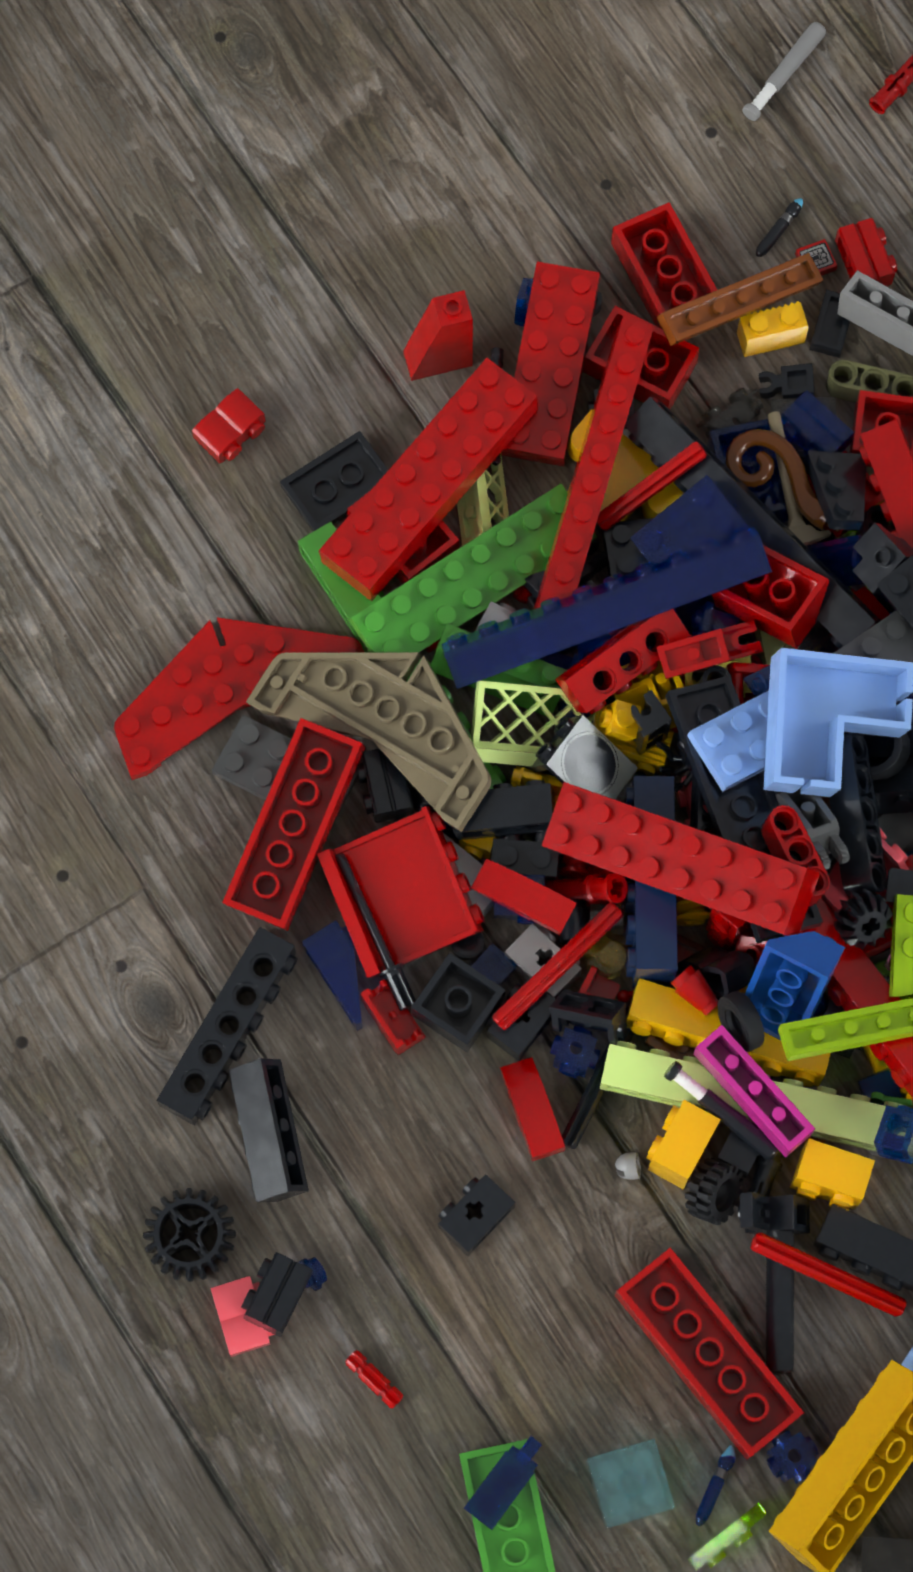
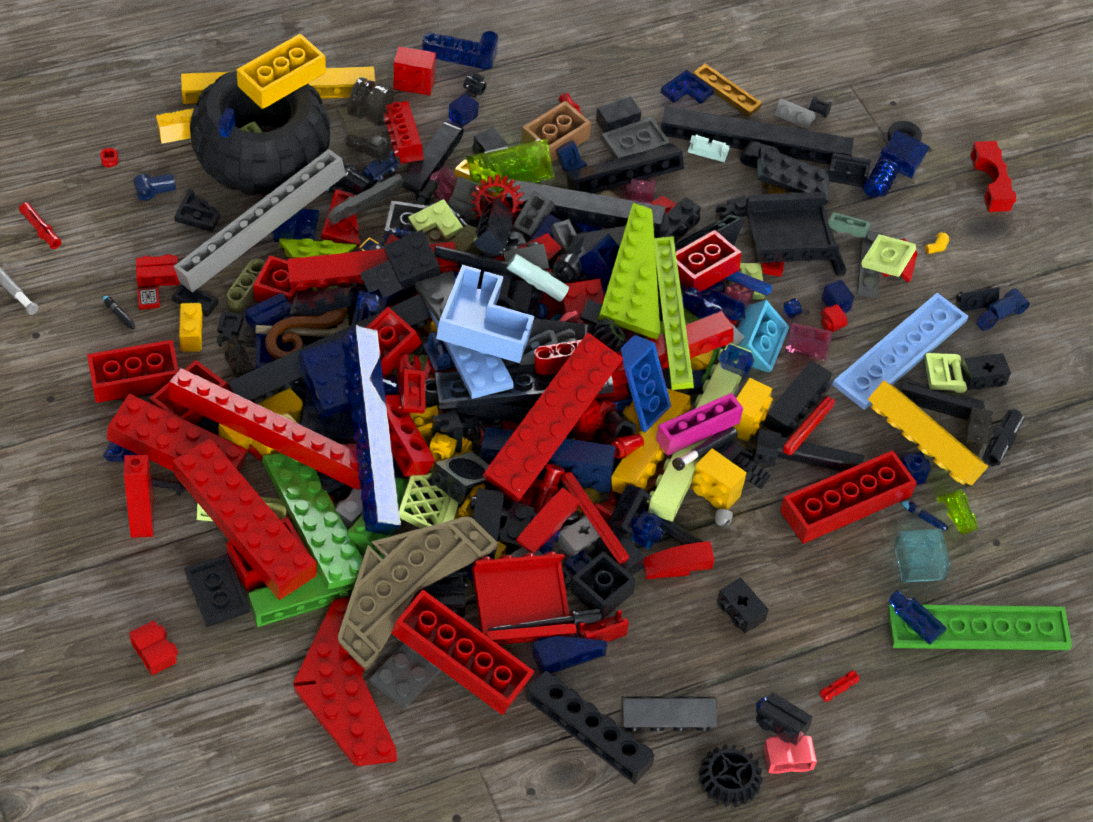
camera: 85 degrees left, 20 degrees down
red axle [597,442,707,531] -> none
dark orange plate [657,253,823,346] -> none
black tyre [717,991,764,1052] -> none

